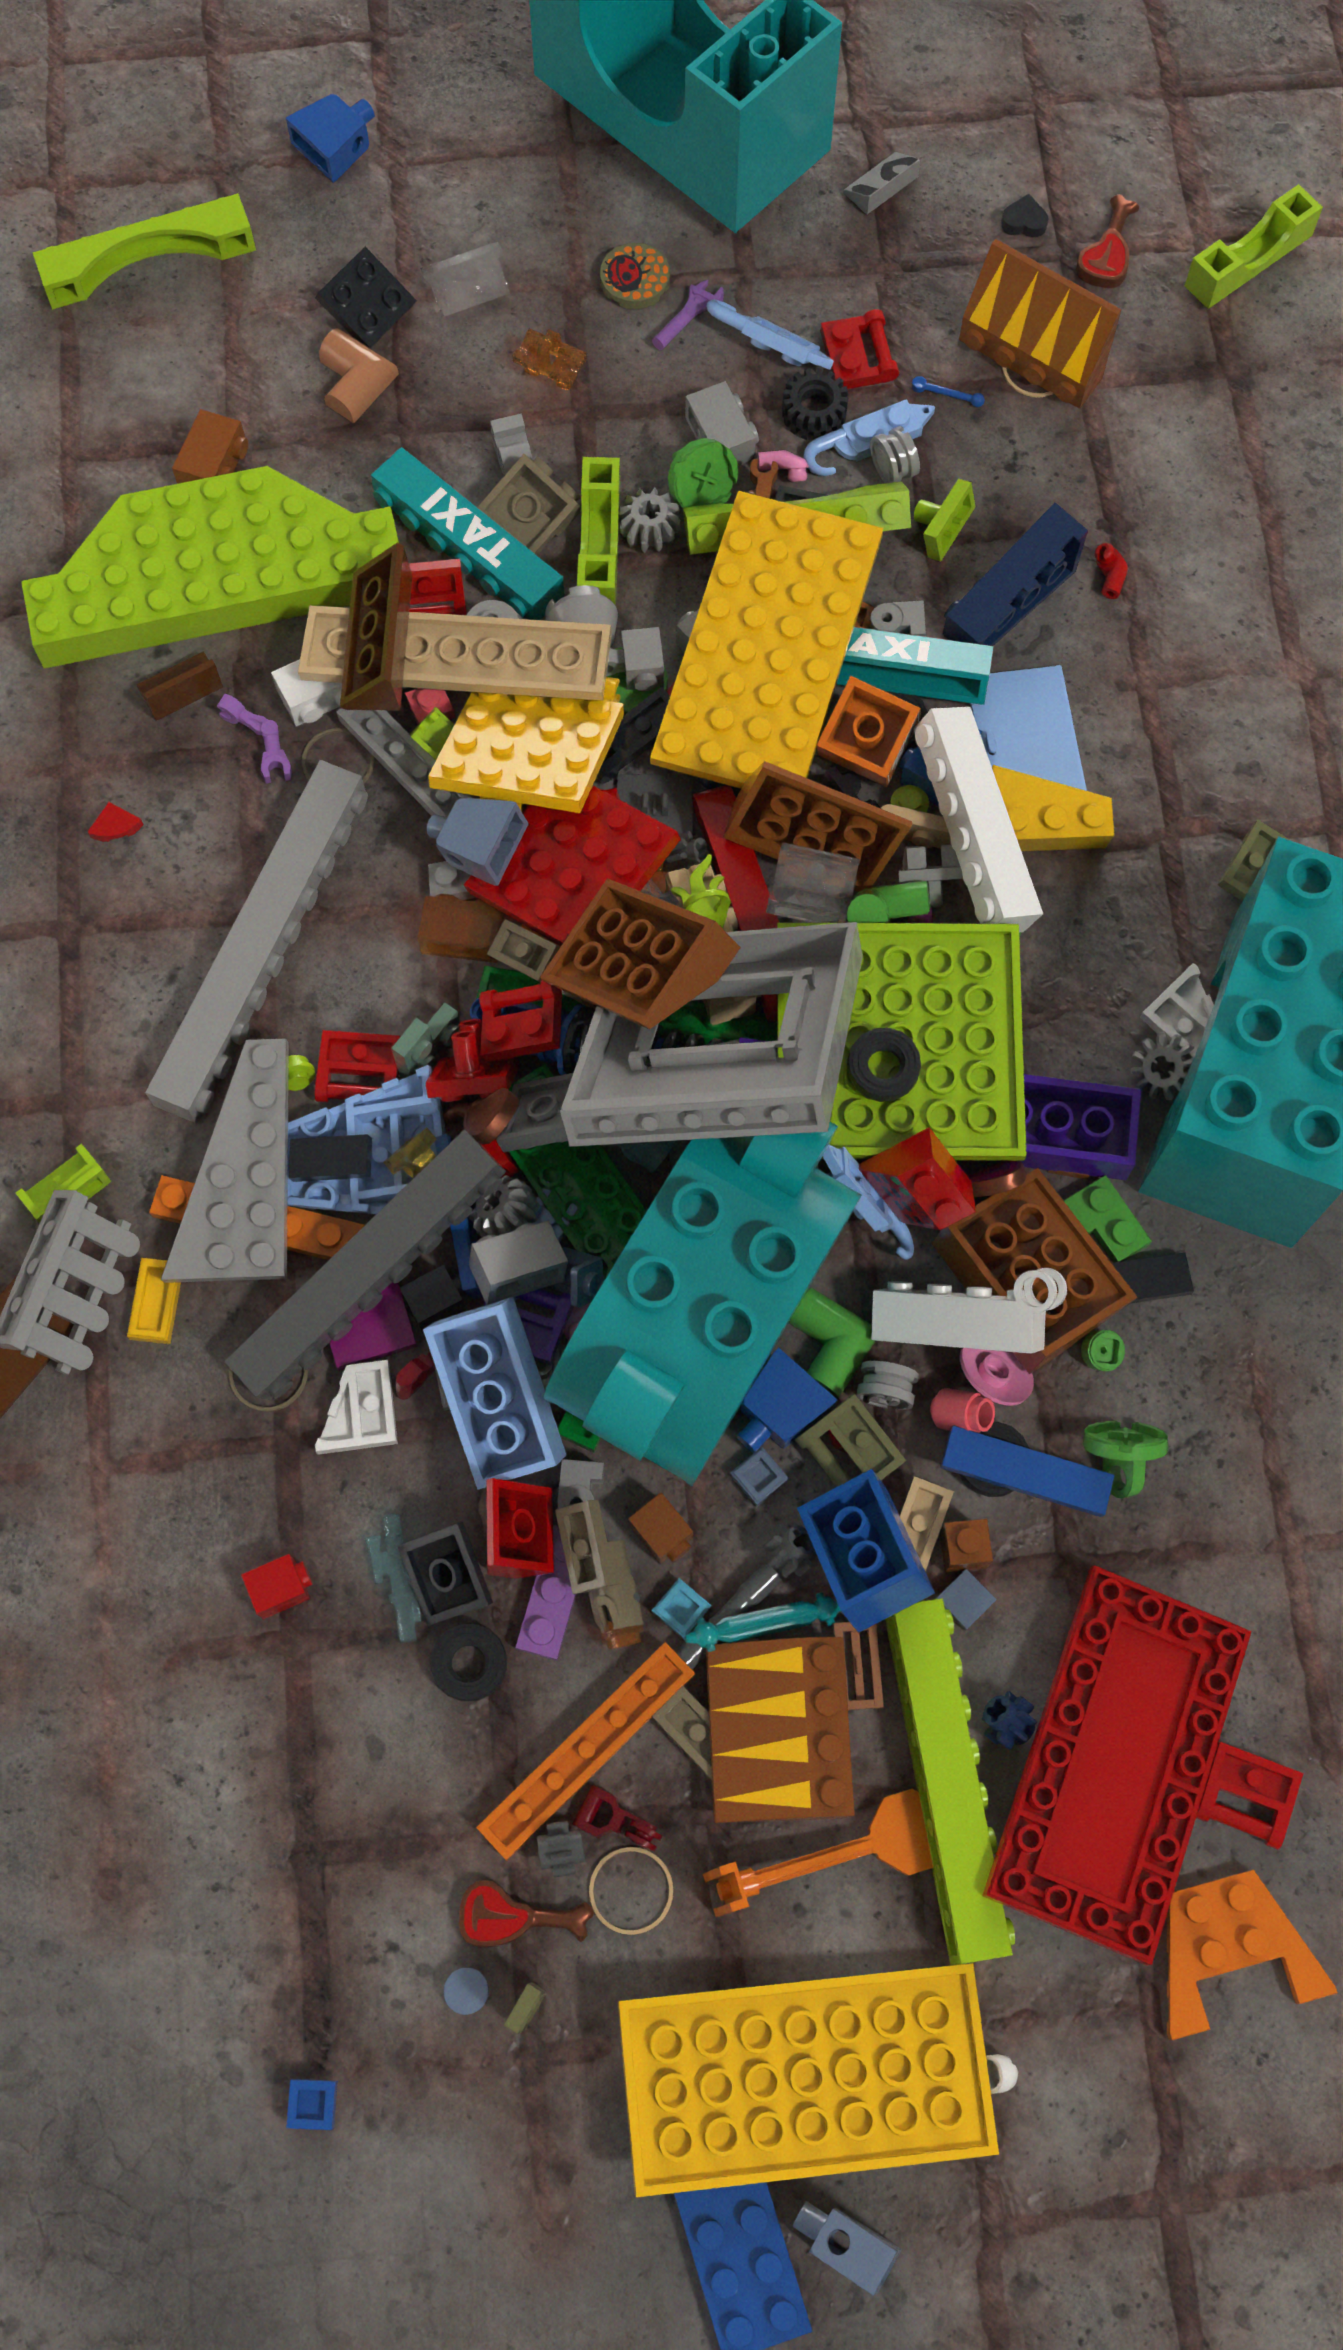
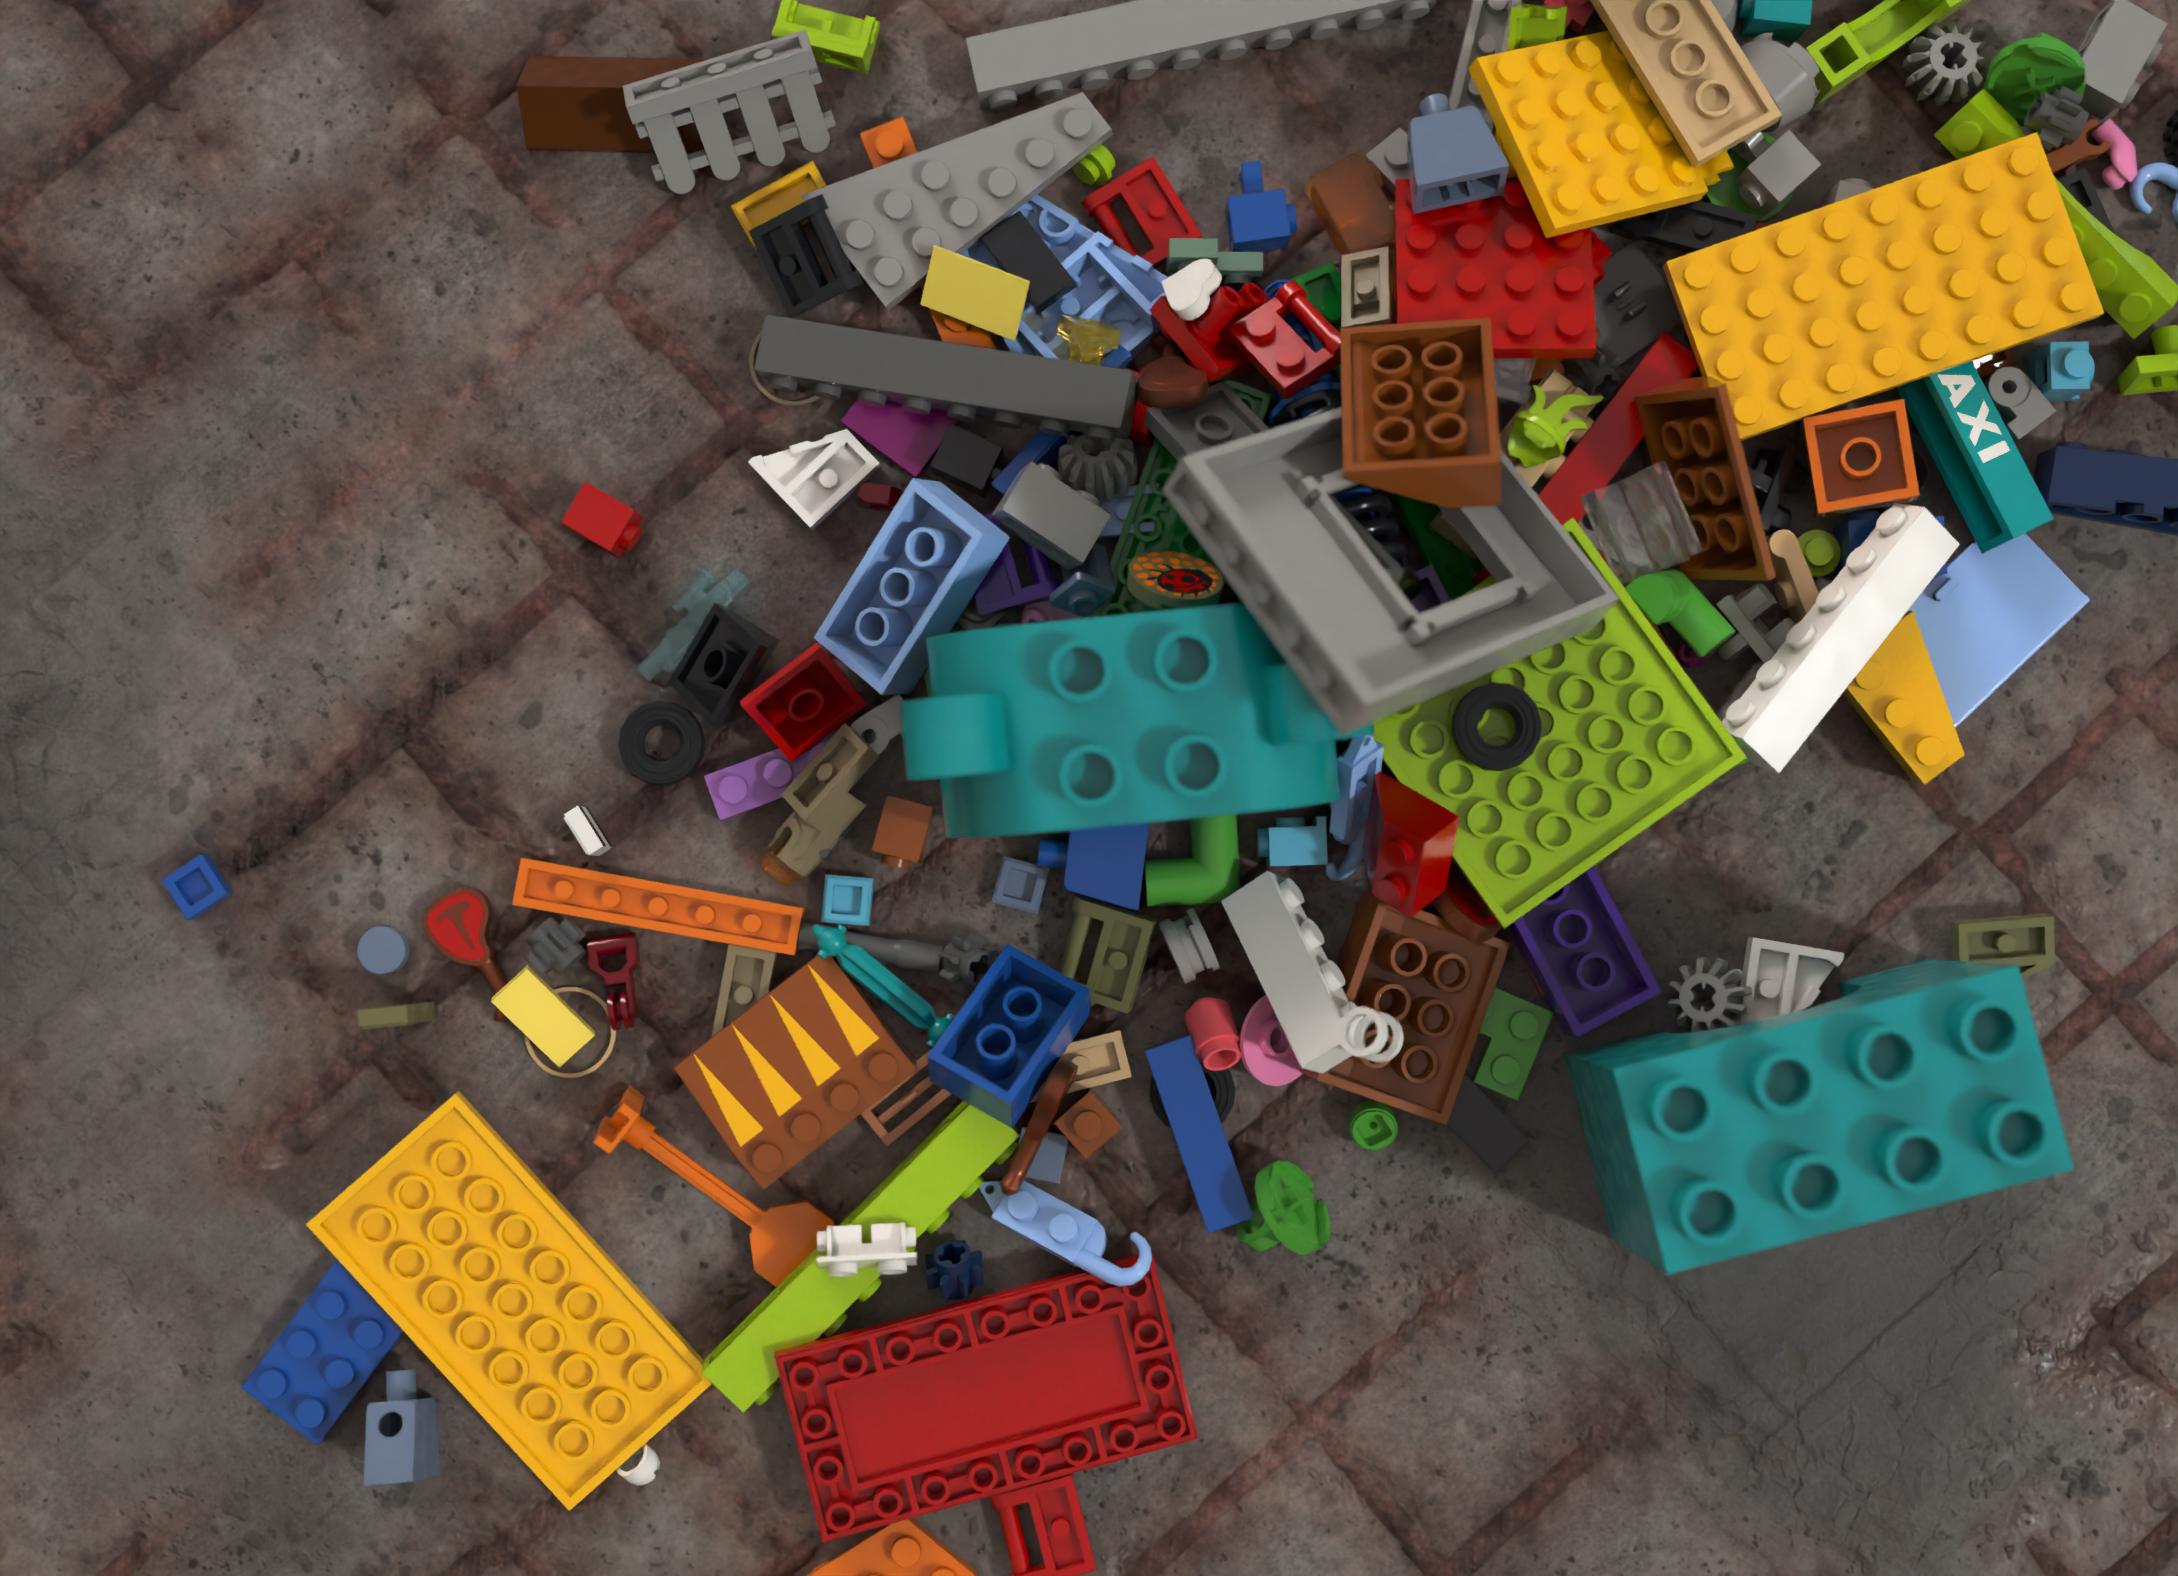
camera: 55 degrees right, 15 degrees up
none -> light yellow tile [491,965,595,1068]
none -> white tile [564,806,613,856]
none -> black plate [749,194,864,318]
none -> white hinge [817,1222,917,1277]
none -> light yellow piece [920,245,1030,341]
none -> light blue plate [979,1181,1152,1287]
none -> copper piece [1000,1058,1079,1196]
none -> tile [1126,550,1224,610]
none -> white tile [1162,258,1222,321]
none -> blue brick [1225,161,1297,252]
none -> medium azure brick [1257,816,1328,867]
none -> dark grey gear [2024,86,2089,151]
none -> medium azure brick [2027,341,2095,401]

